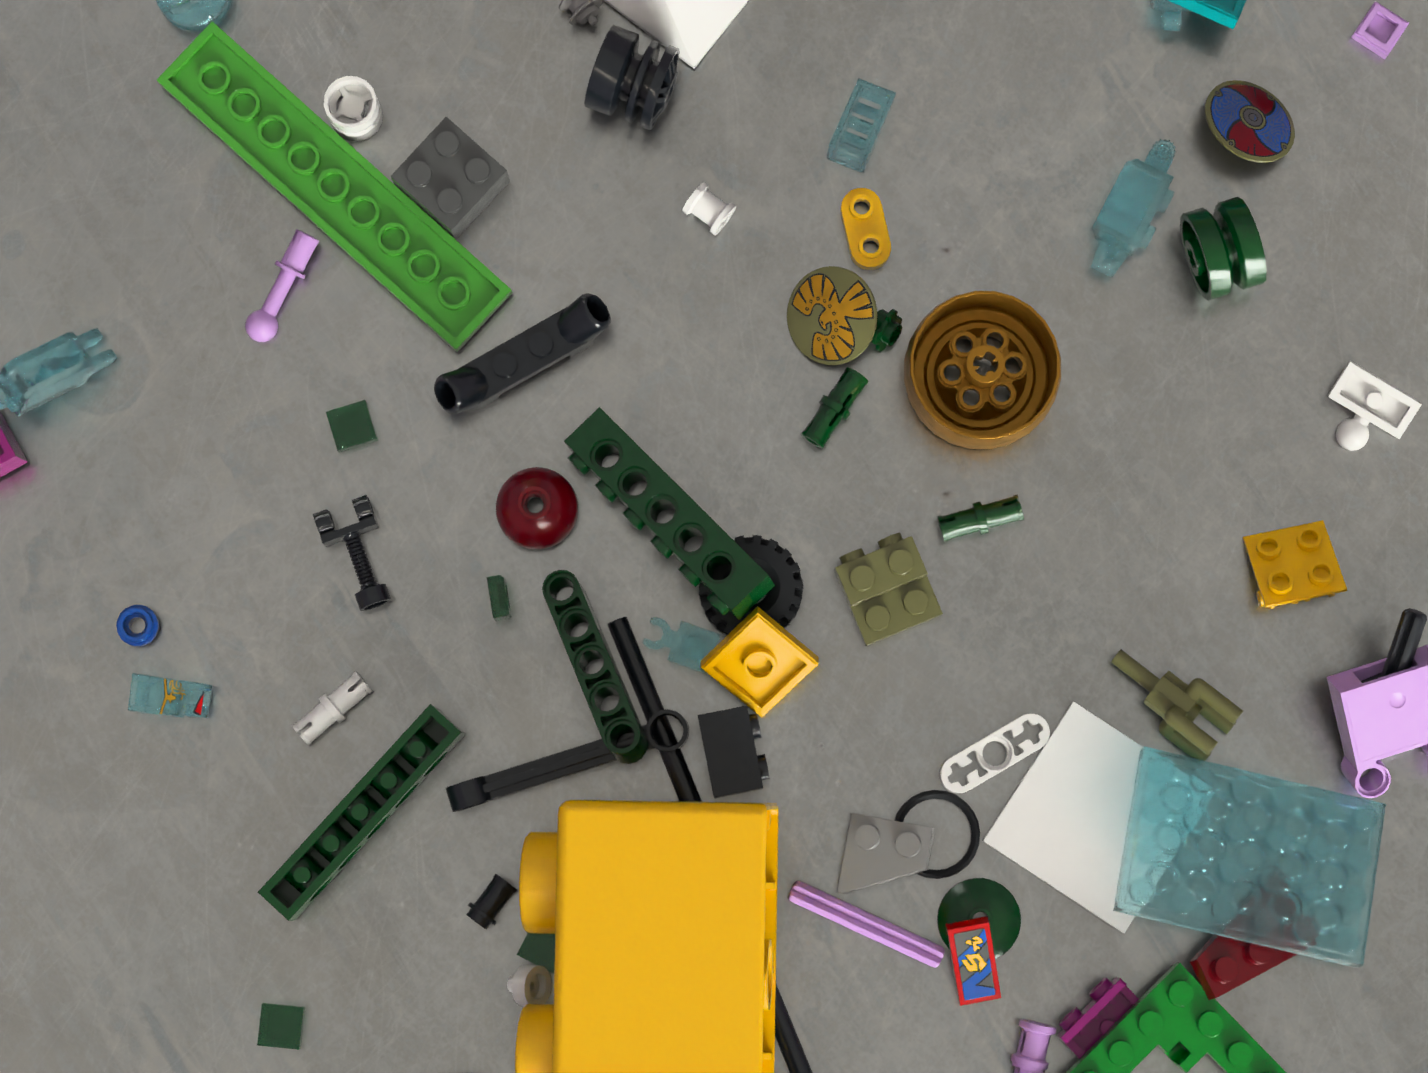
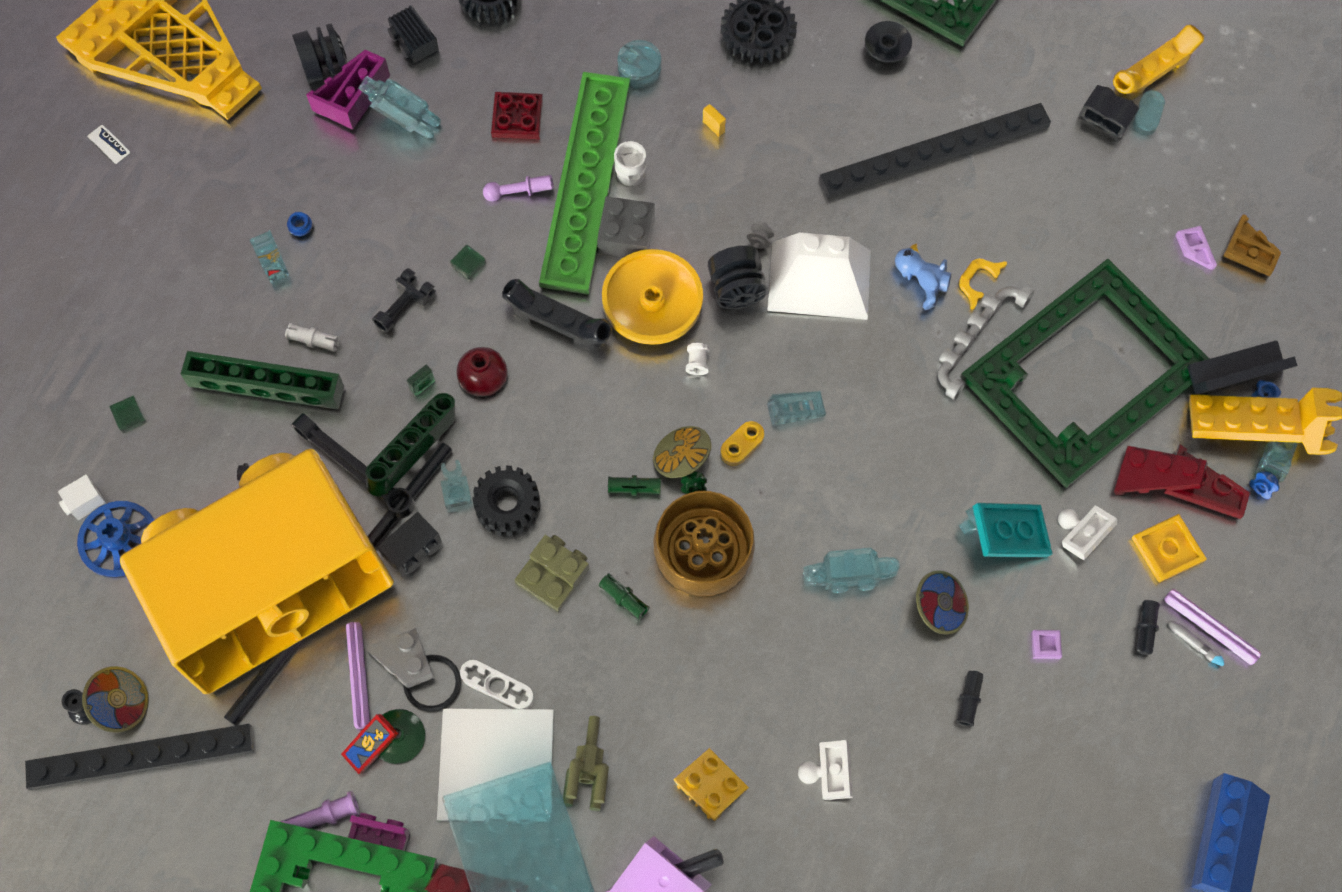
camera: 55 degrees right, 15 degrees down
dark green brick [564,407,775,620] -> none
yellow tile [701,606,819,718] -> none
dark green wheel [1180,197,1267,301] -> none
none -> dark red tile [491,92,543,140]
none -> yellow dish [602,249,703,345]
none -> black axle [957,671,984,727]

